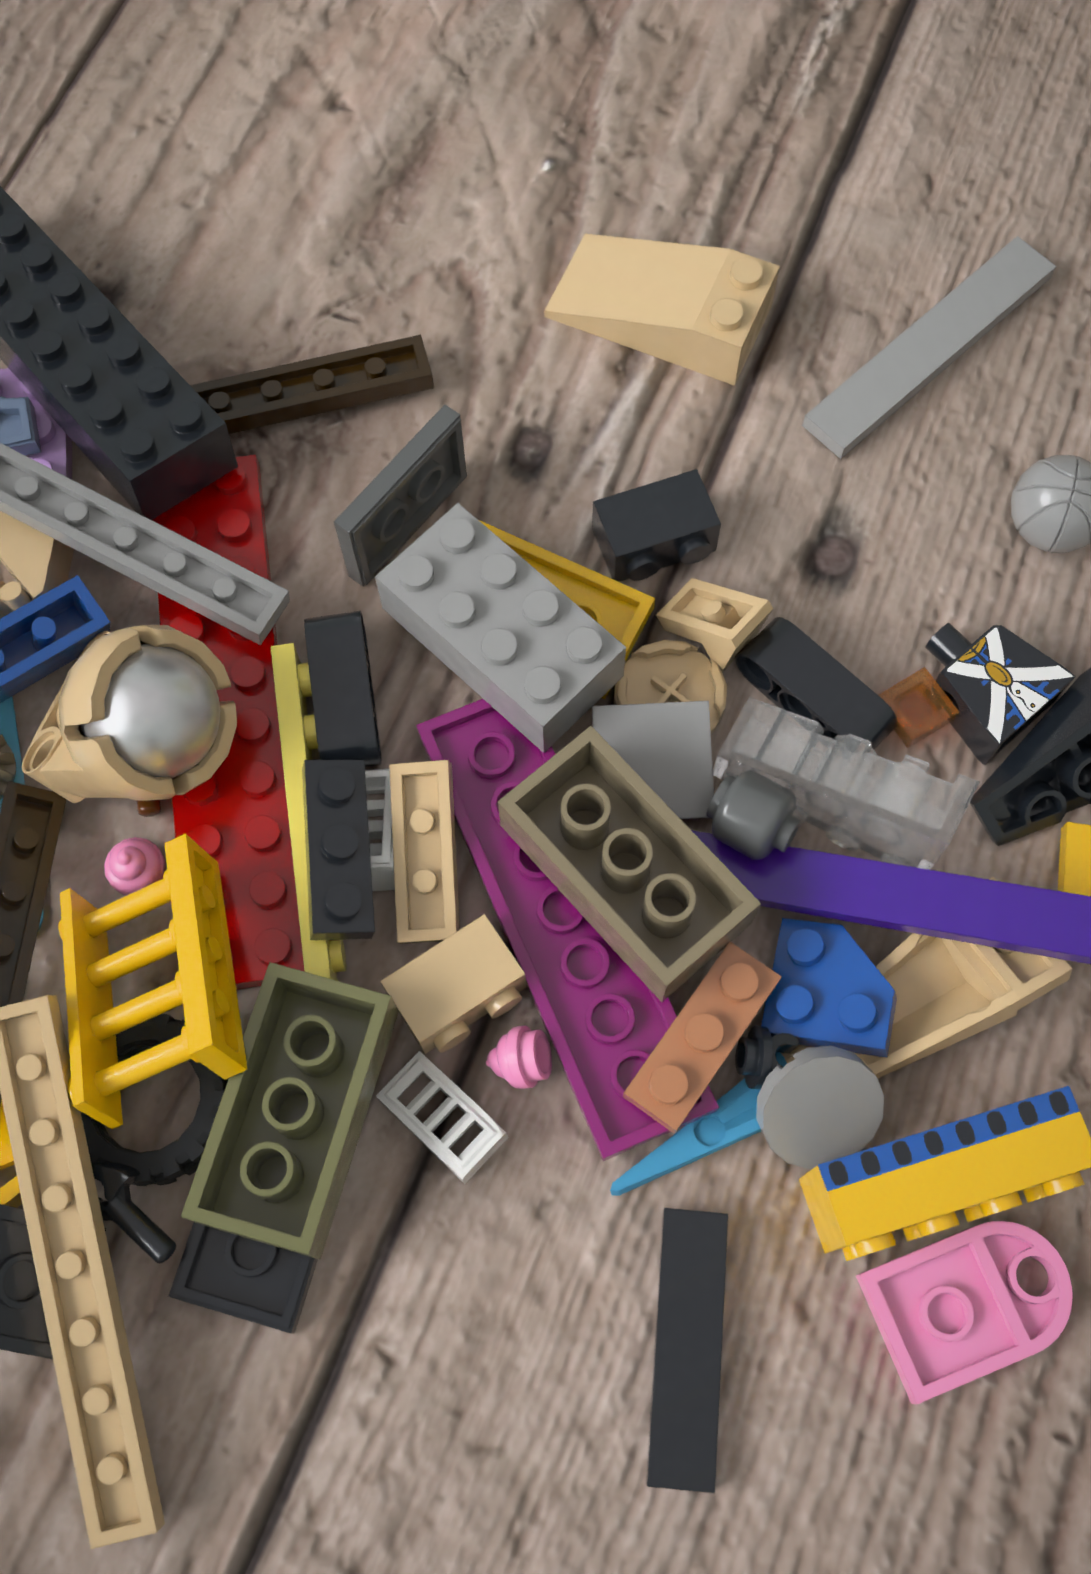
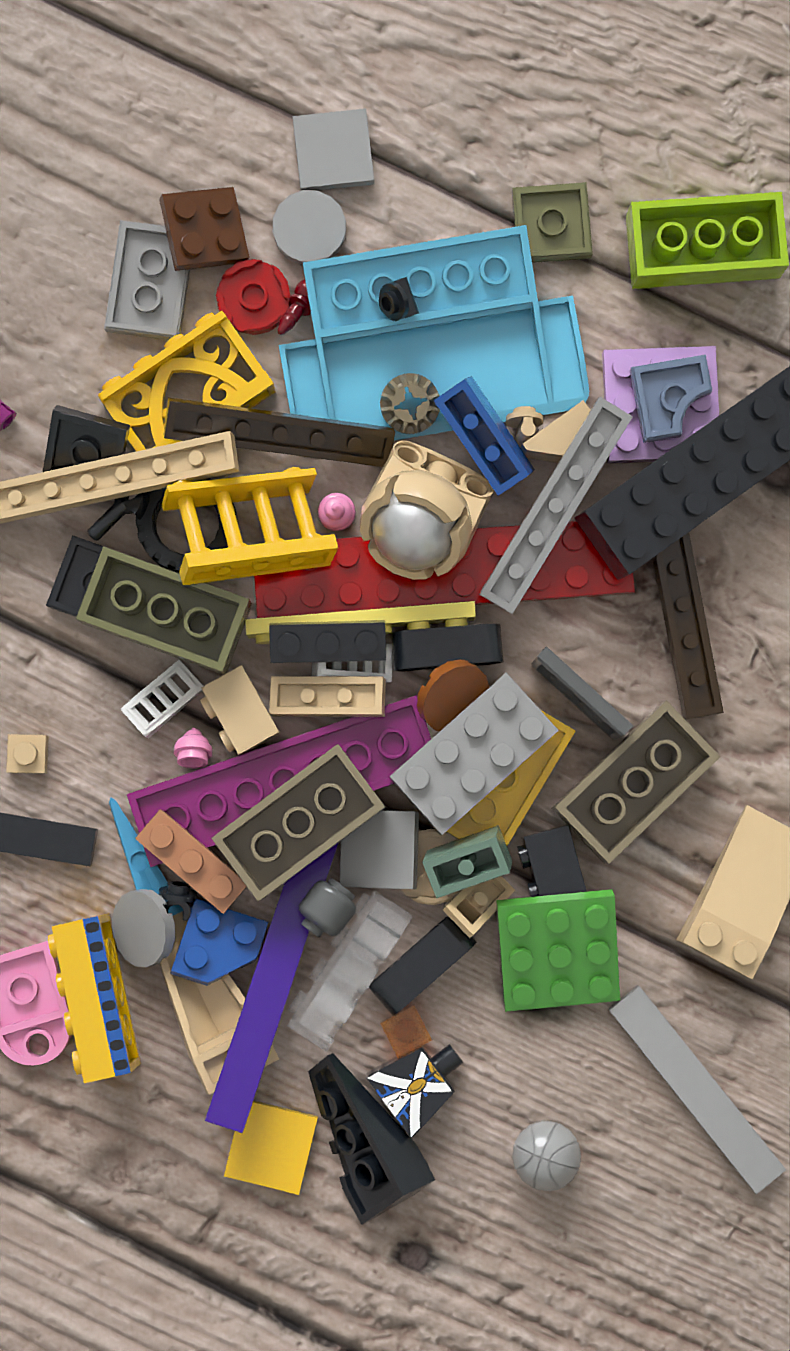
camera: 90 degrees right, 15 degrees up
none -> tan plate [6,734,49,774]
none -> dark orange tile [417,659,490,732]
none -> sand green brick [422,825,512,898]
none -> bright green plate [496,889,620,1012]
none -> dark tan brick [551,700,721,864]

